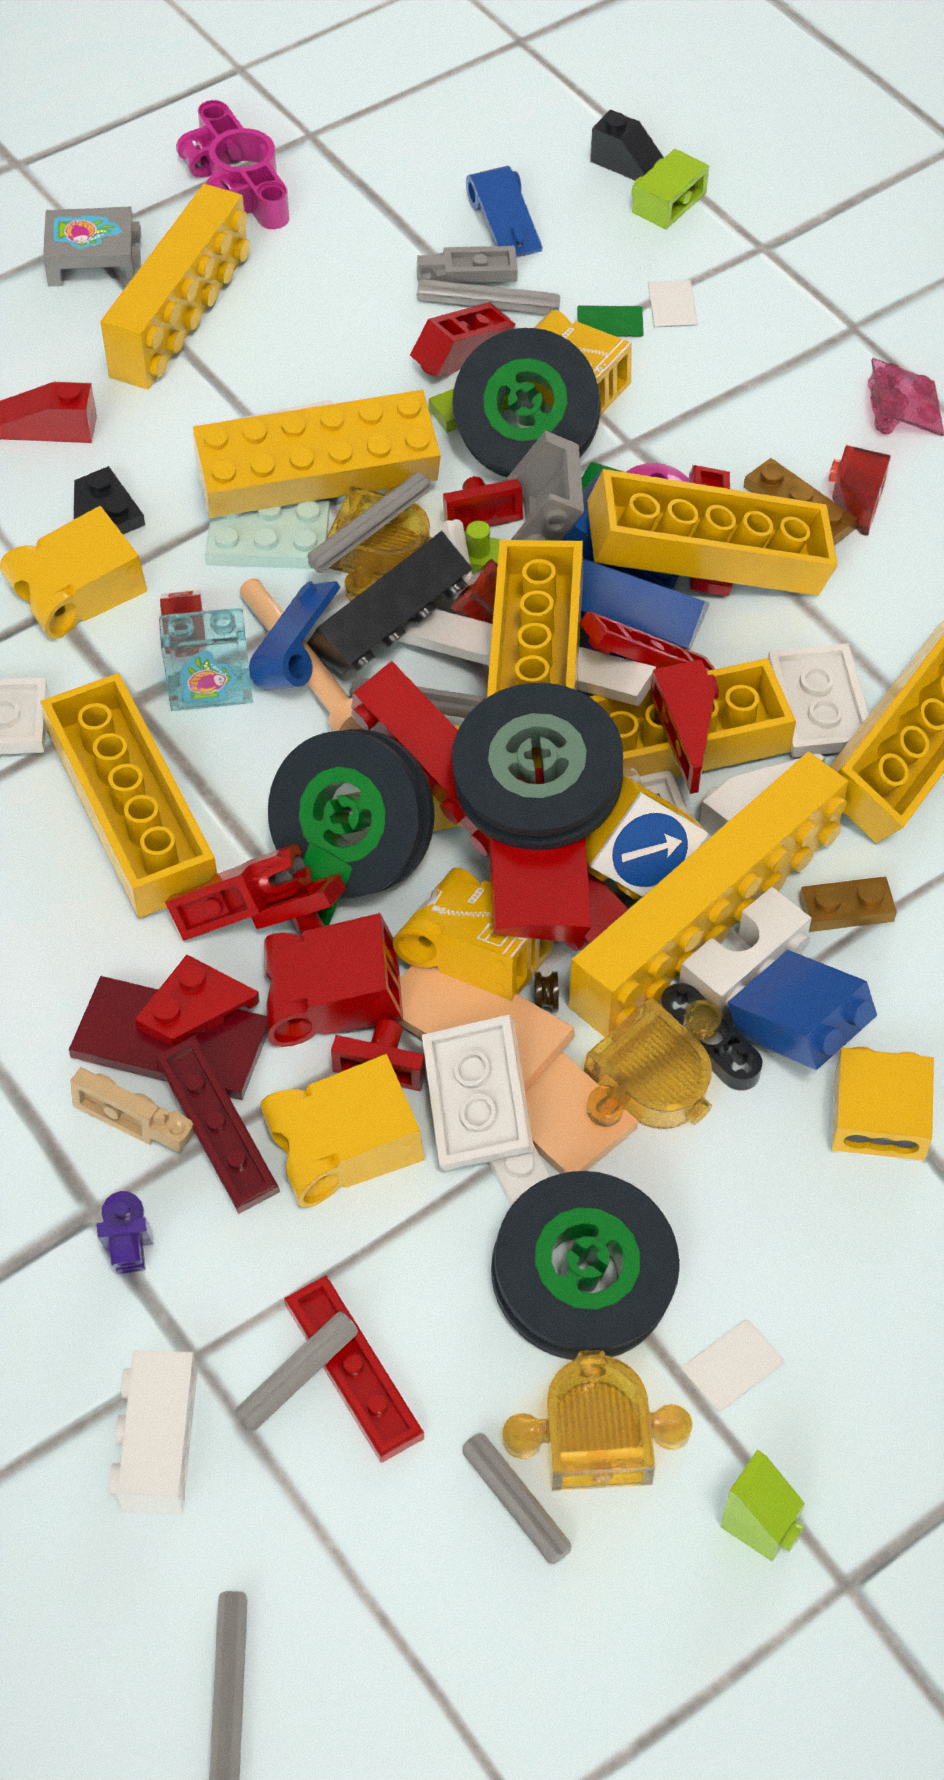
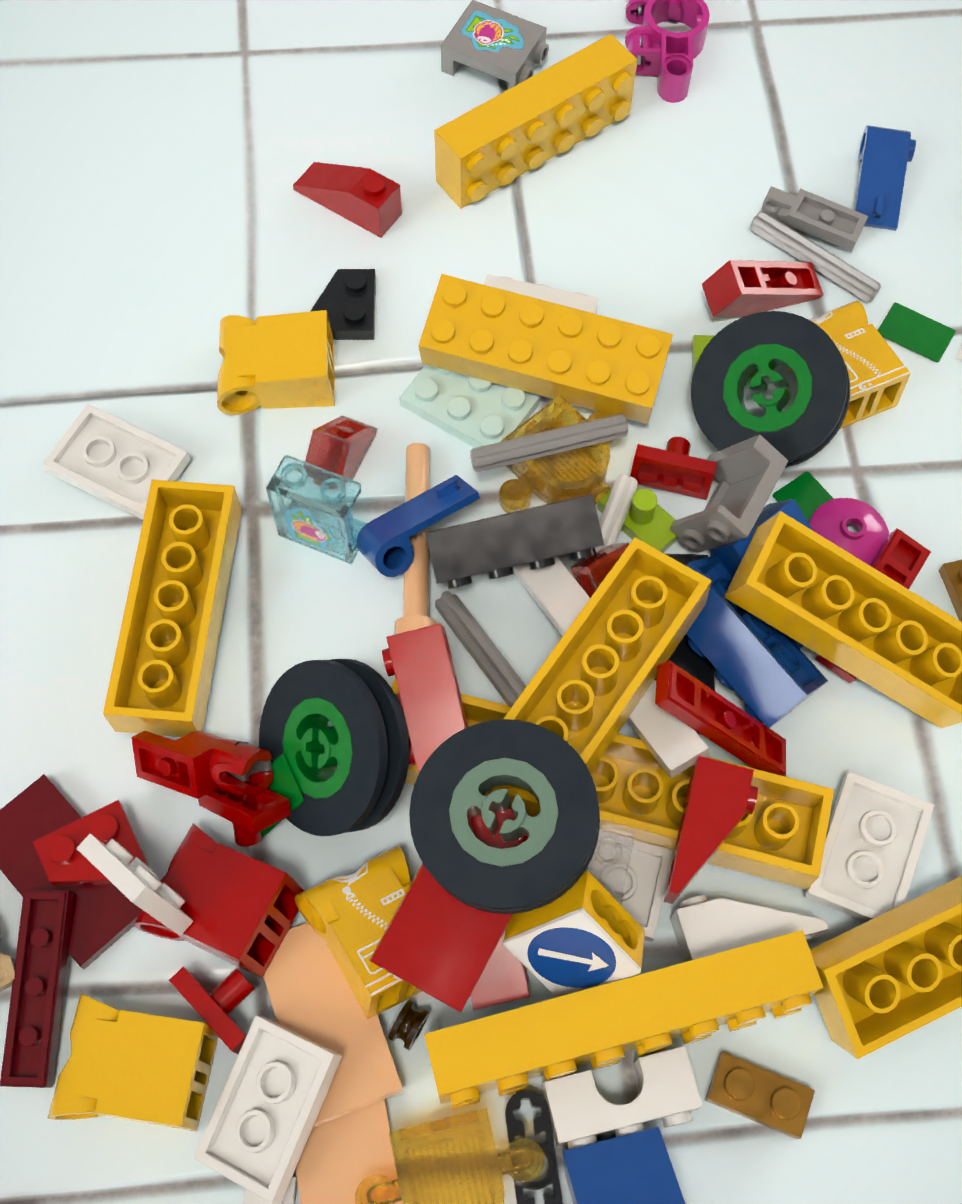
camera: 30 degrees right, 10 degrees up
none -> white plate [76,834,193,936]

